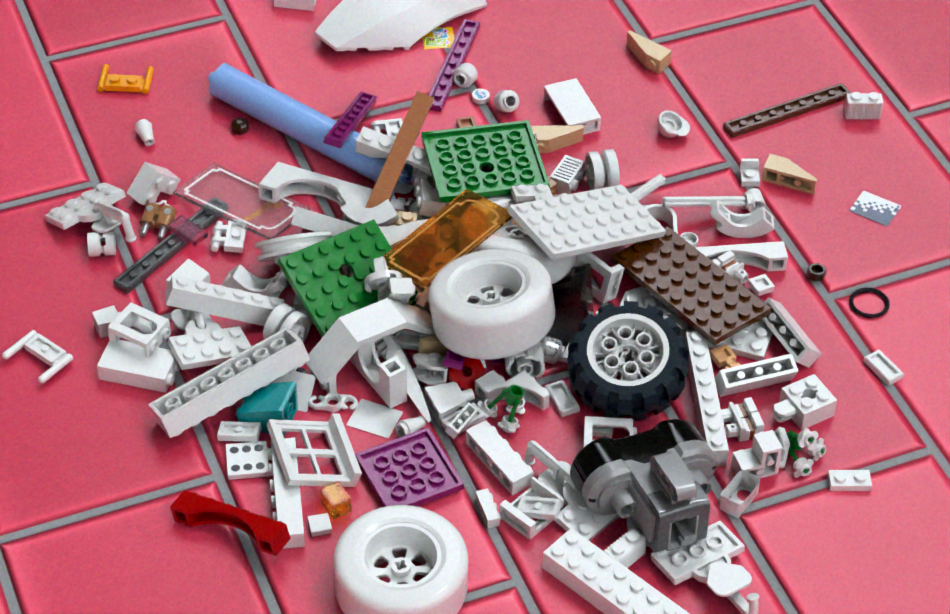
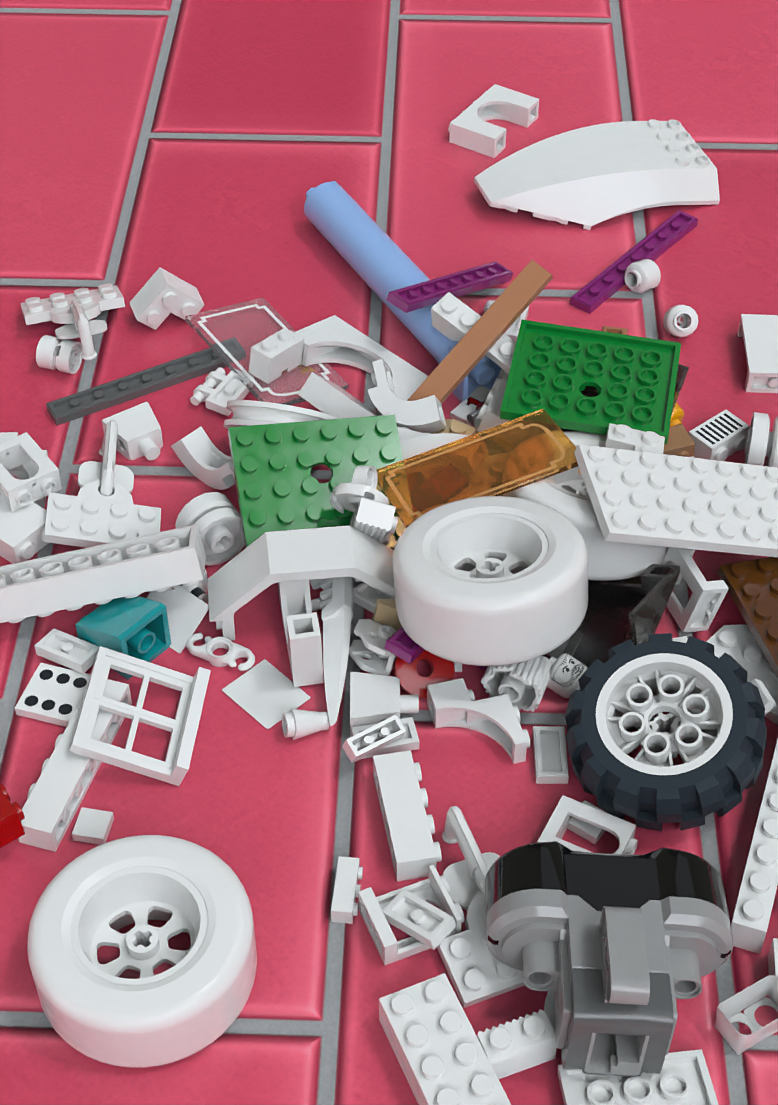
camera: 25 degrees right, 0 degrees up
light orange plate [97,64,154,94] -> none
white cone [135,119,155,146] -> none
medium nougat piece [140,200,177,240] -> none
white brick [165,275,284,326] -> none
clear pink tile [168,215,208,246] -> none
dark brown tile [231,118,249,135] -> none
brick [320,482,352,519] -> none
magenta plate [355,427,464,507] -> none
sticker [422,27,455,49] -> none
white tile [472,89,490,105] -> none
plant [477,385,526,433] -> none
tan slope [531,125,584,153] -> none
none -> white brick [248,328,304,384]

